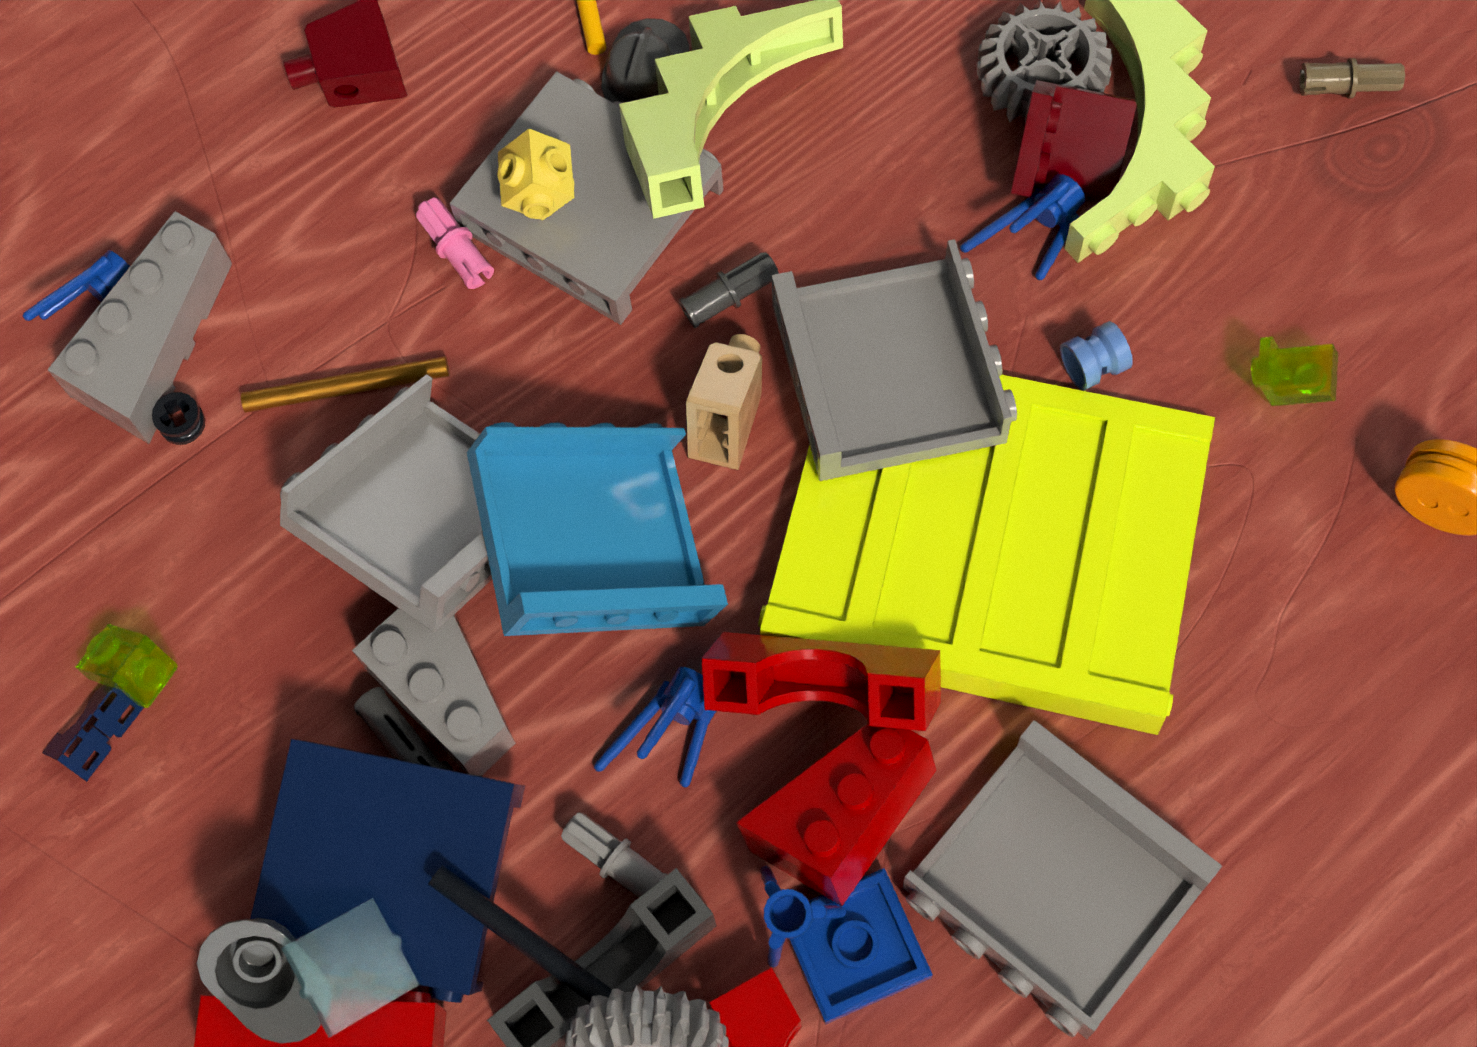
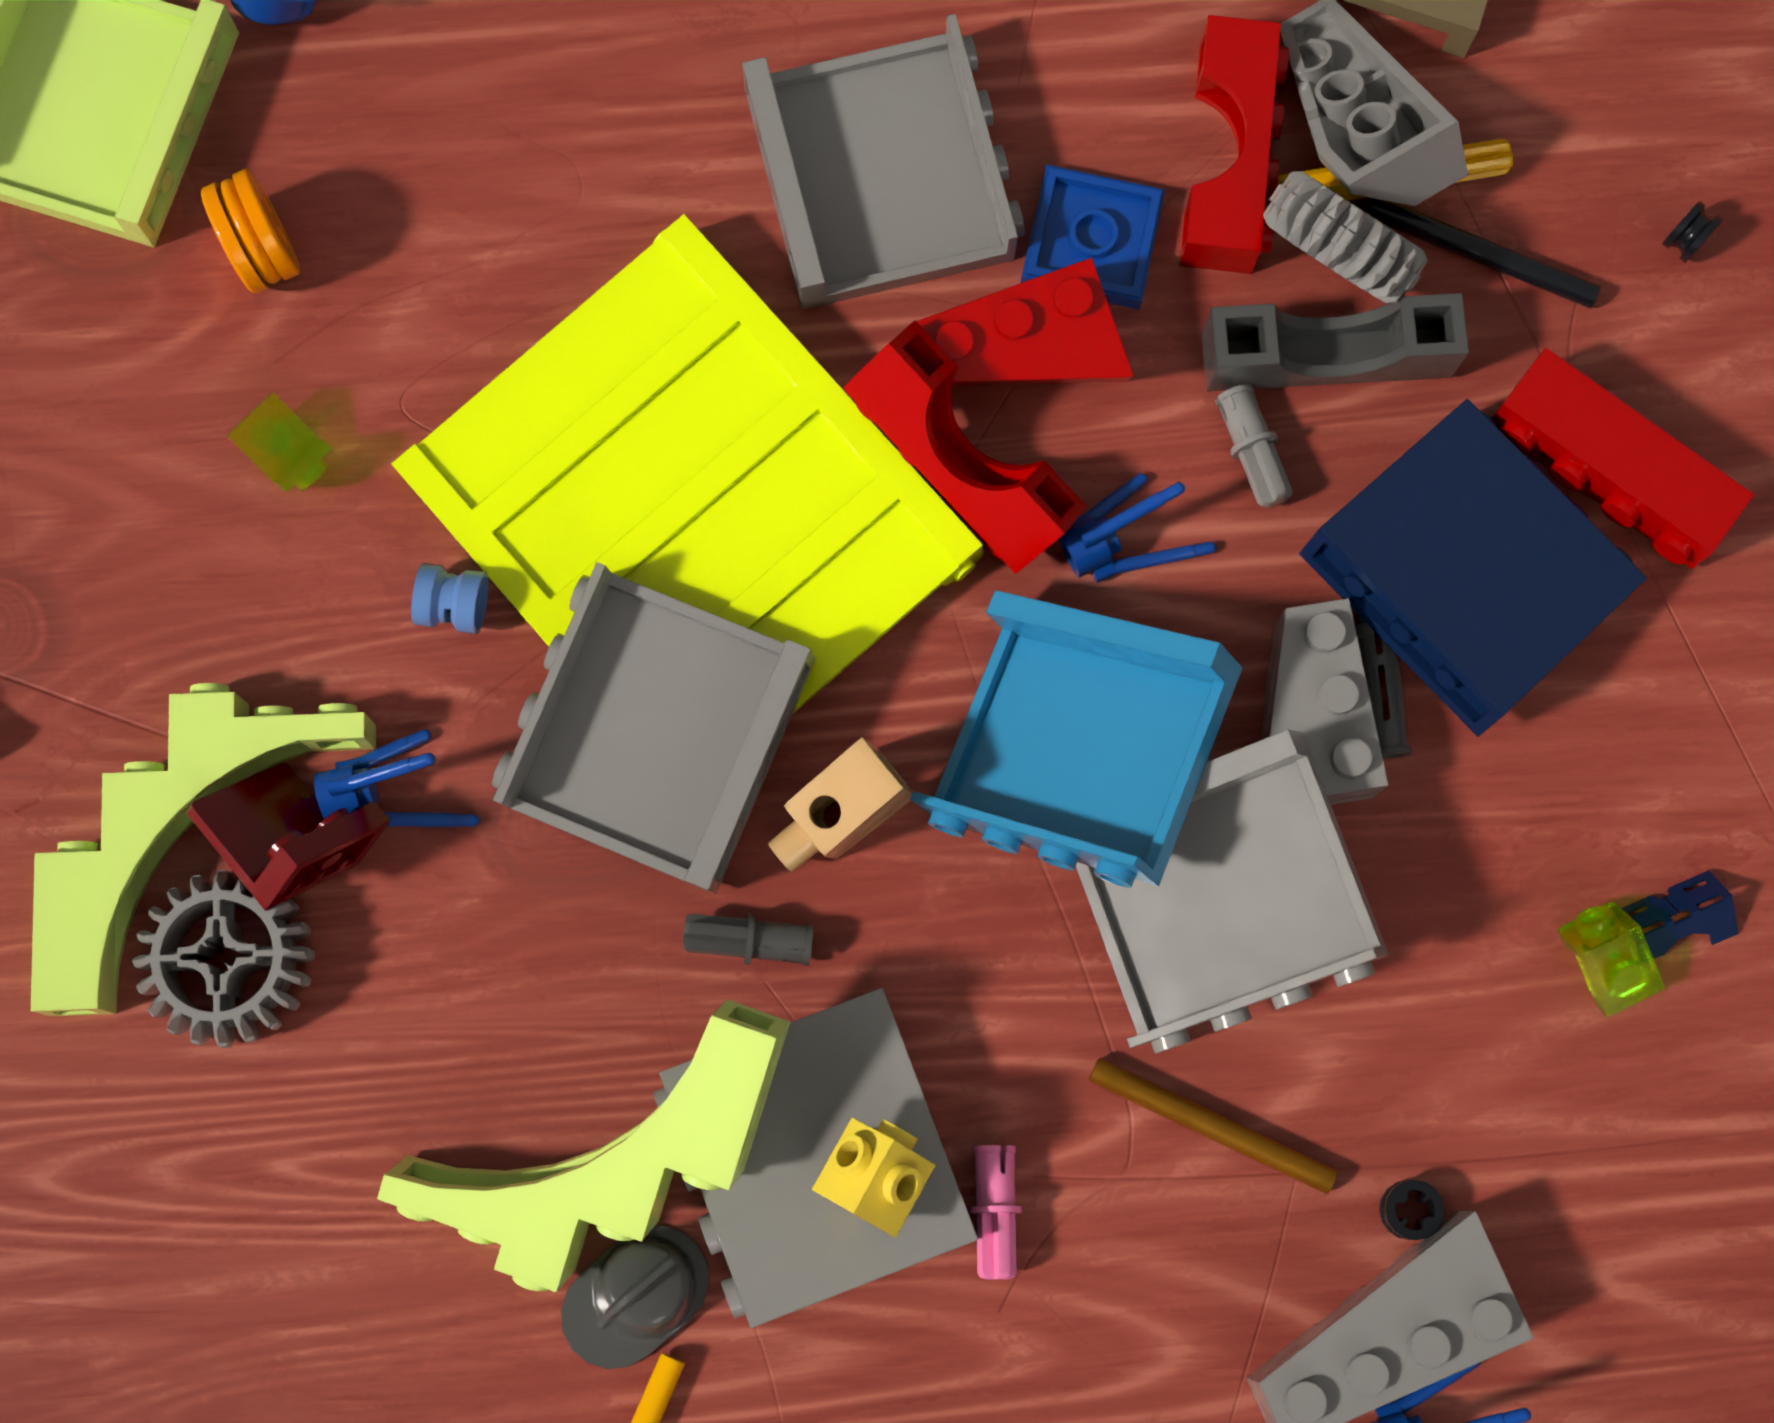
camera: 155 degrees left, 10 degrees up
dark grey piece [197,918,330,1044] -> none
clear light blue piece [281,898,420,1037] -> none
black bar [428,865,612,1003] -> none
blue plant [760,866,846,967] -> none

